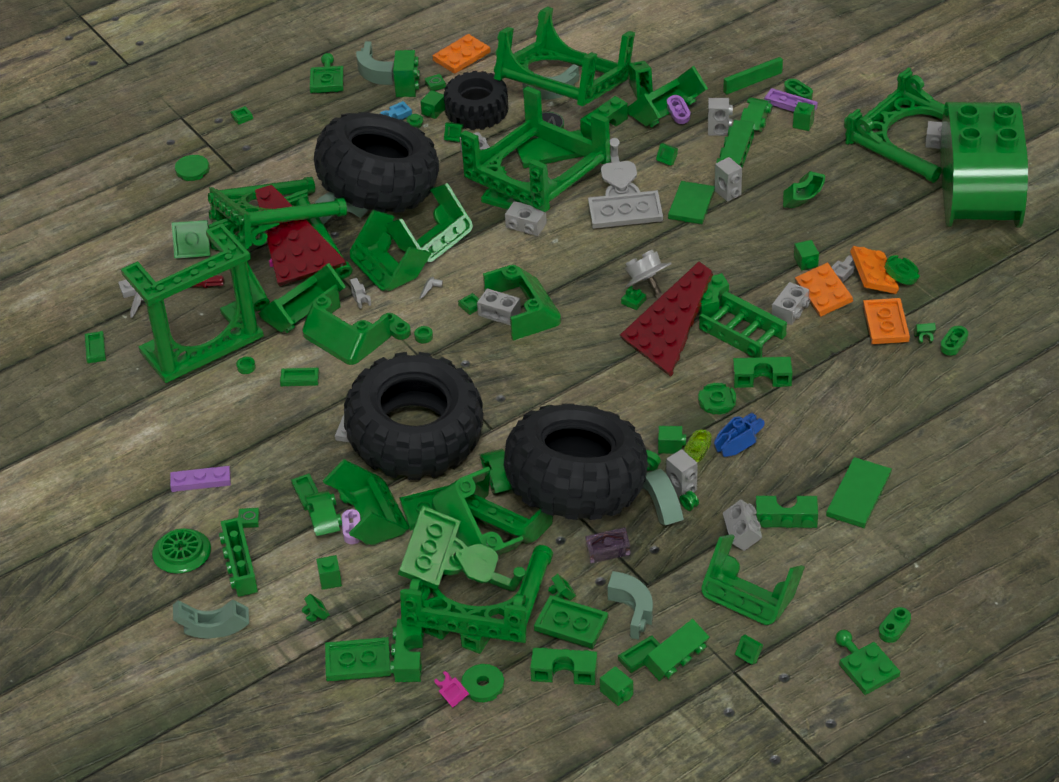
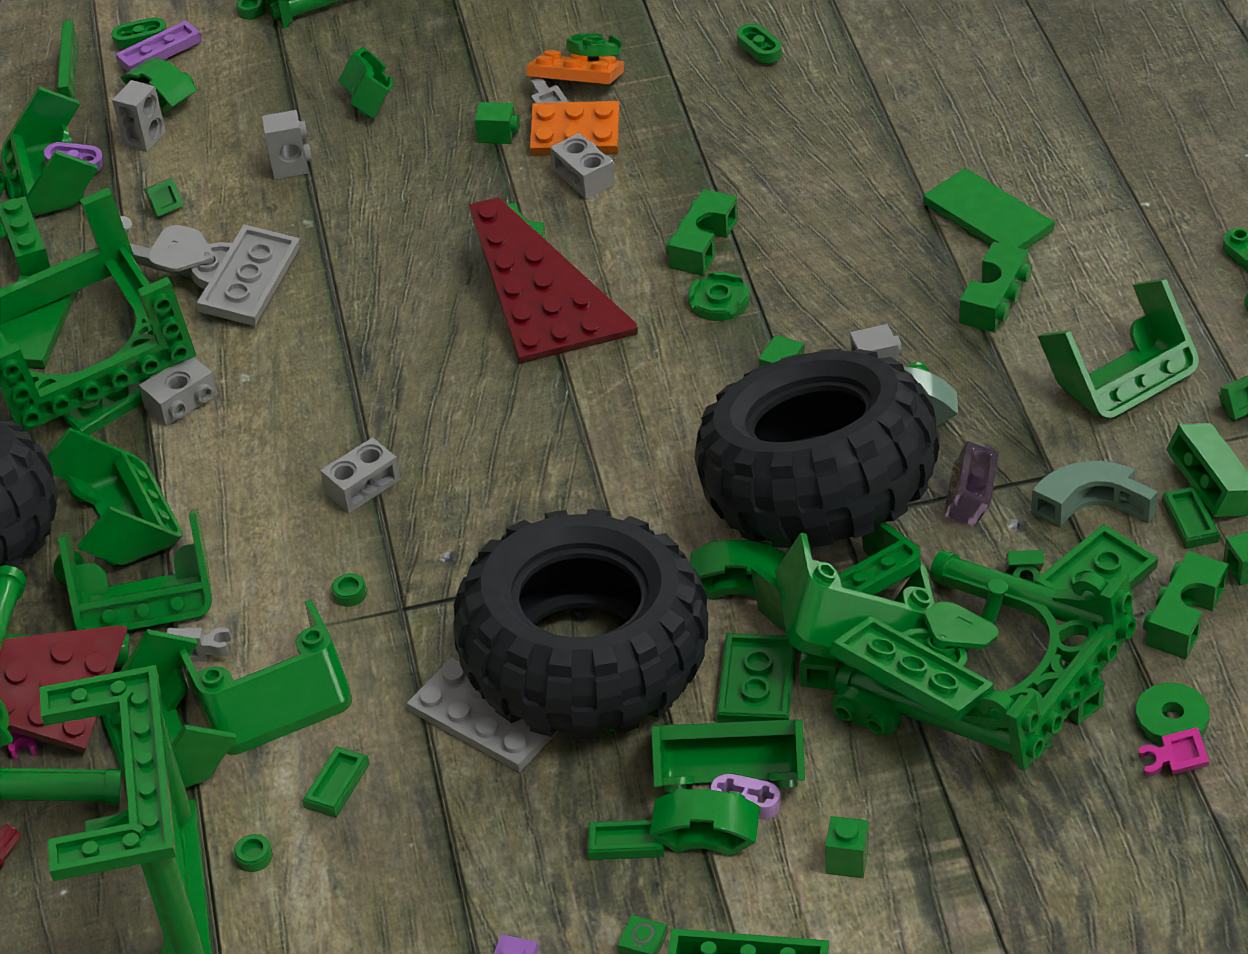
camera: 65 degrees left, 0 degrees up
green tile [301,594,330,622] -> none
green plate [325,637,391,681] -> none
green plate [380,313,411,340] -> none
green arch [390,619,424,682] -> none
light grey bar [419,277,443,299] -> none
green tile [458,293,479,315] -> none
green windscreen [483,265,561,341] -> none
green tile [621,286,646,310] -> none
light grey piece [624,249,672,300] -> none
green tile [668,181,715,224] -> none
clear neon green plate [684,429,712,462] -> none
green fence [699,291,787,358] -> none
blue hinge [714,413,765,457] -> none
green brick [716,120,755,168] -> none
light grey brick [723,499,763,551] -> none
green brick [793,102,815,131] -> none
orange plate [863,298,910,344] -> none
green tile [913,323,936,344] -> none

